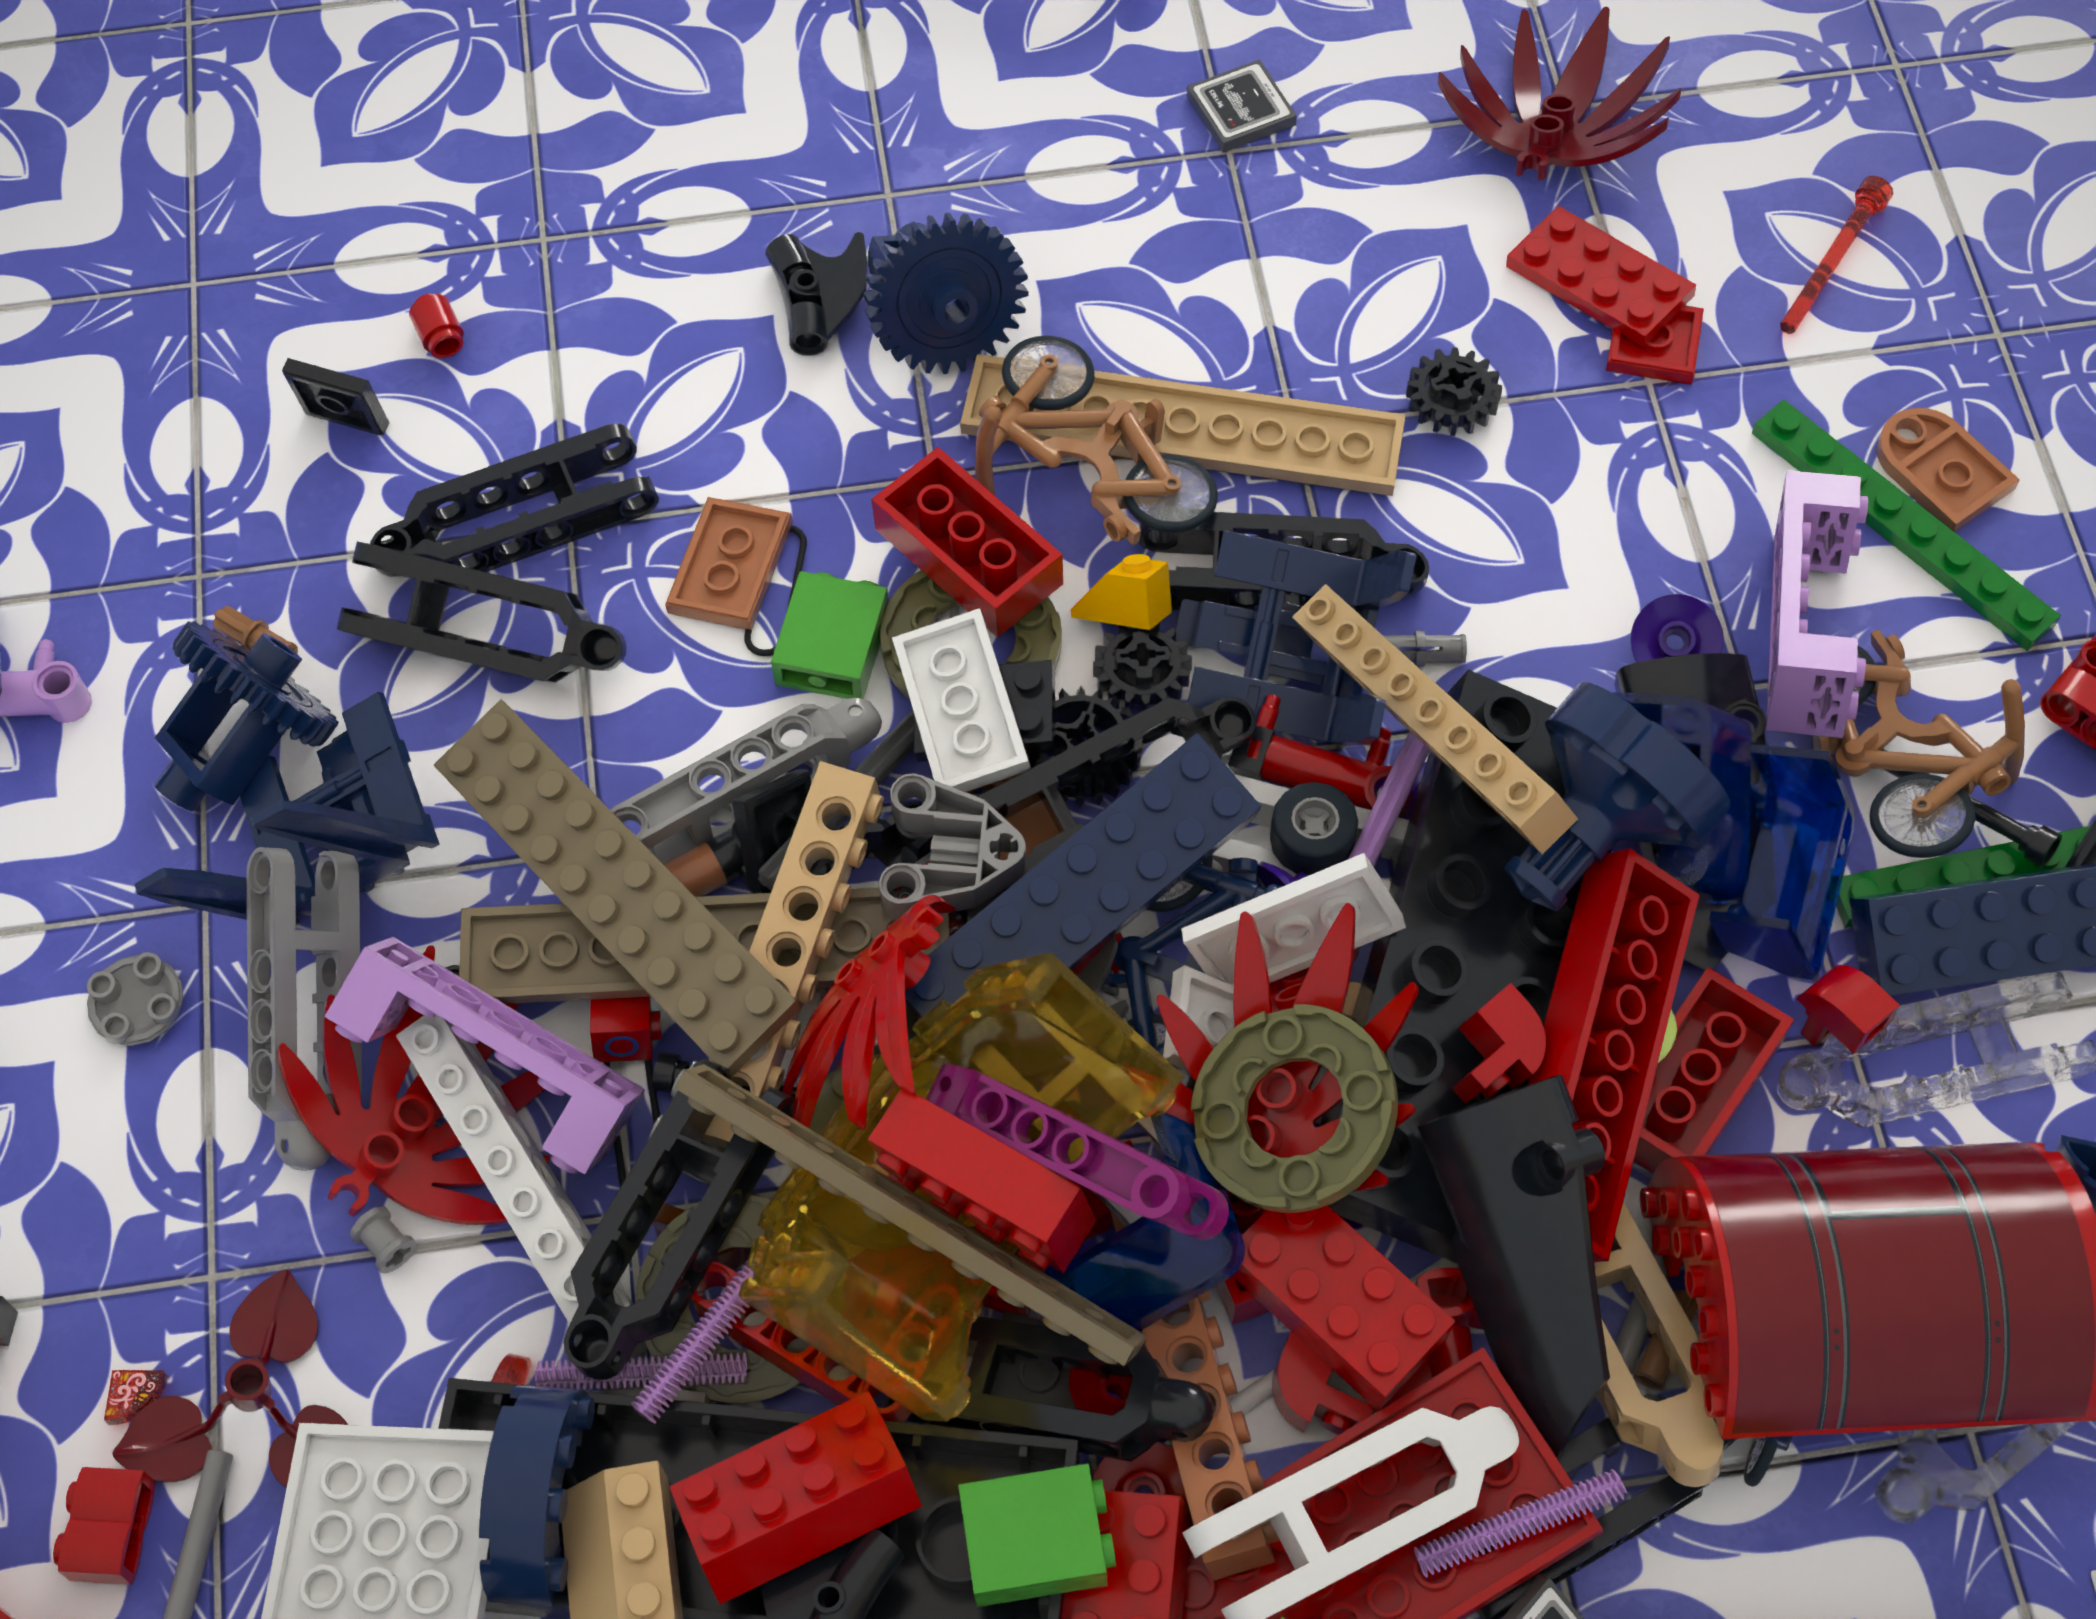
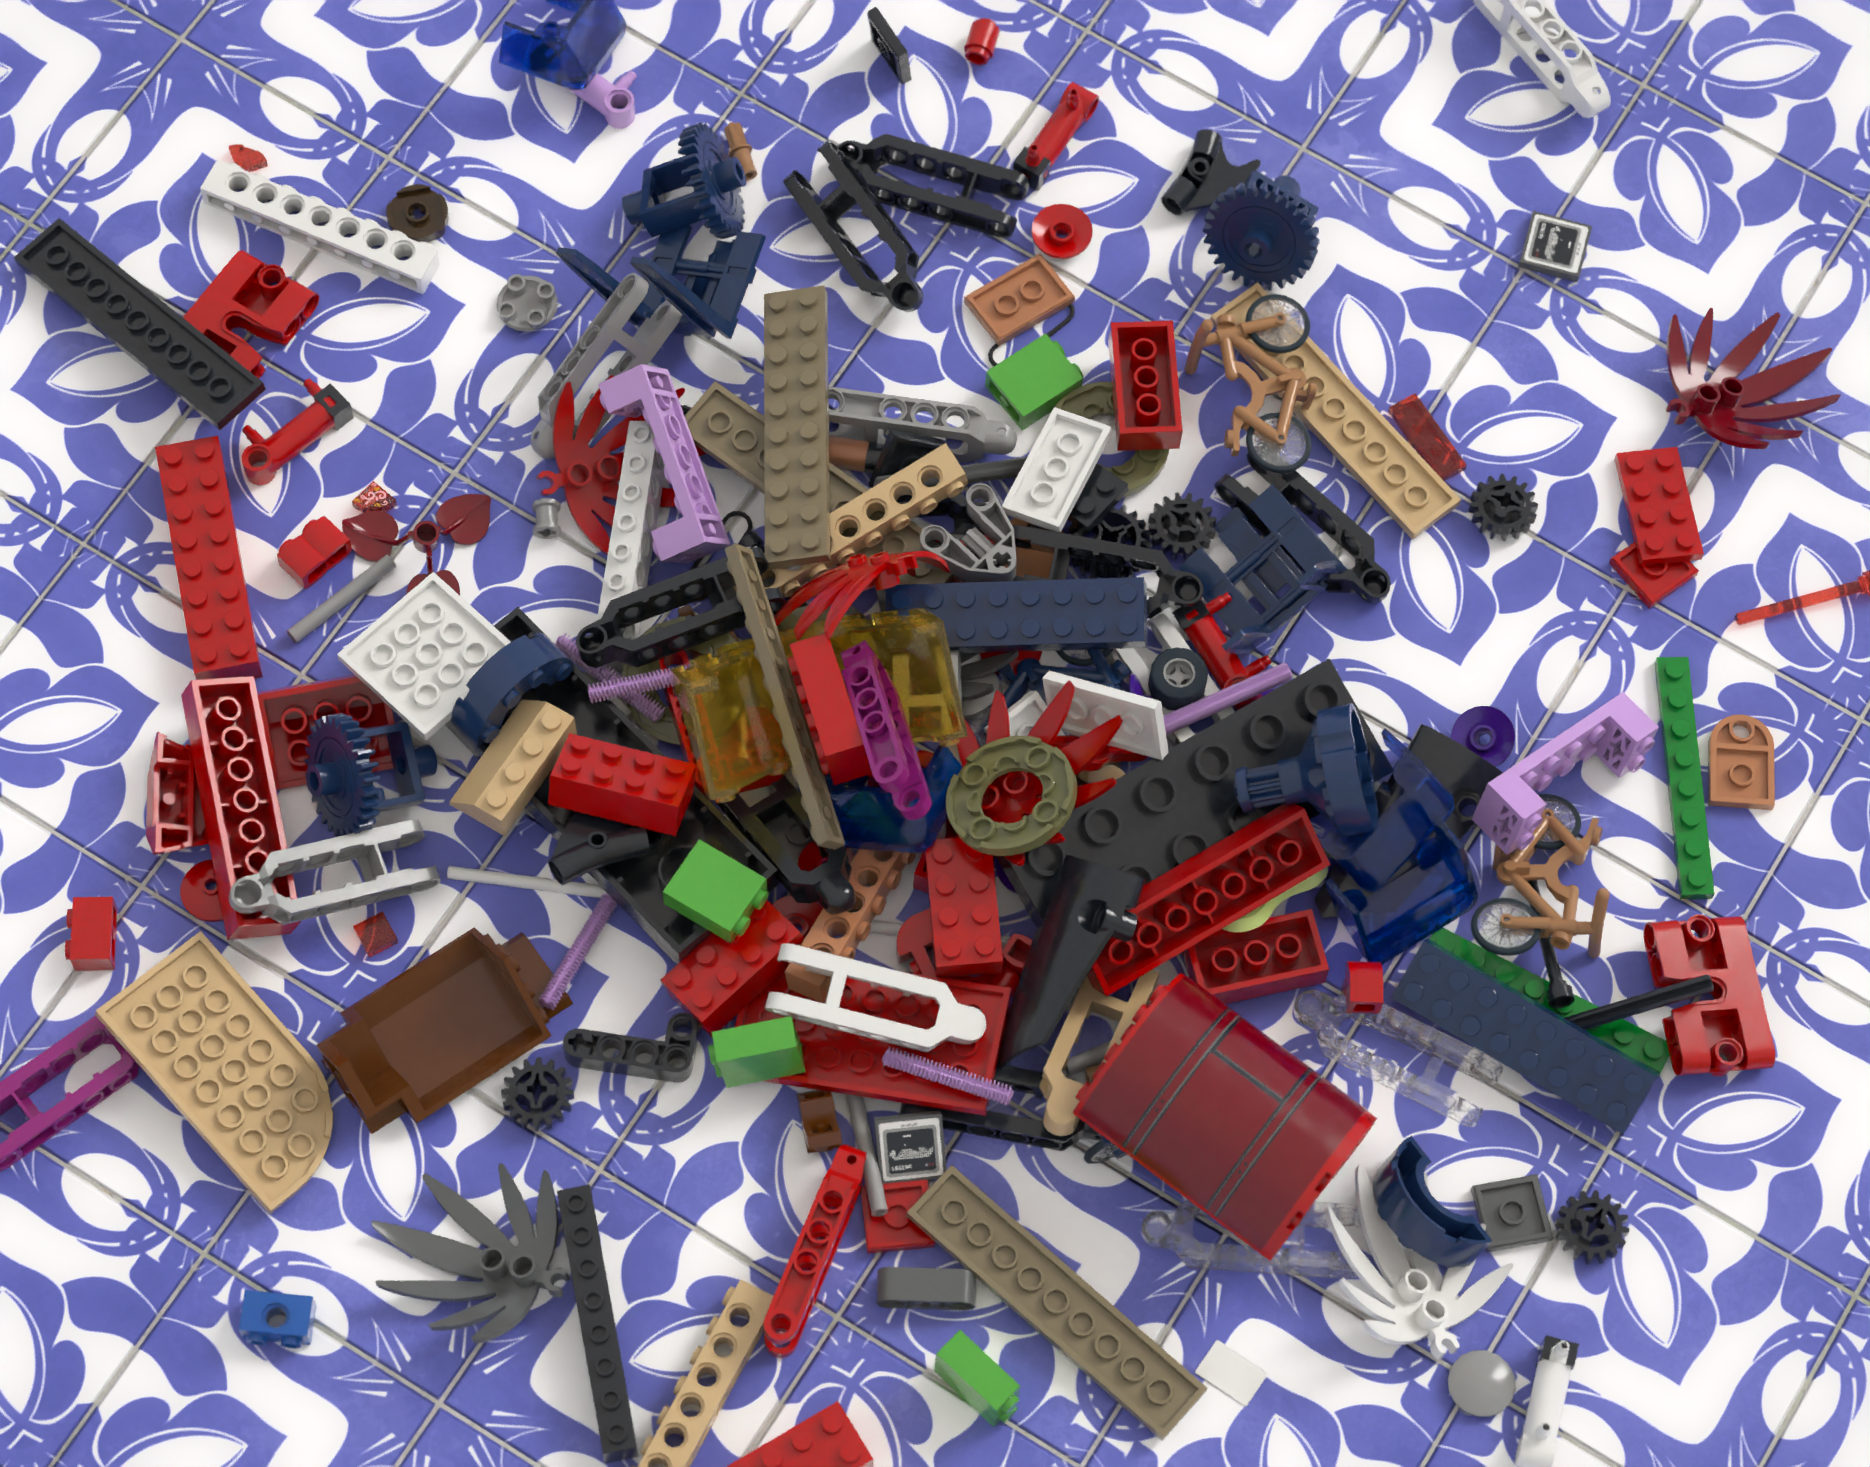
camera: 35 degrees right, 5 degrees up
clear red tile [491,1353,532,1385] -> none
red brick [590,997,662,1062] -> none
yellow slope [1070,554,1172,630] -> none
tan brick [1292,584,1578,854] -> none
light grey pin [1383,630,1467,667] -> none
red brick [1452,983,1546,1104] -> none
none -> red piece [1013,82,1100,191]
none -> red dish [1031,204,1093,259]
none -> clear red tile [1388,393,1467,481]

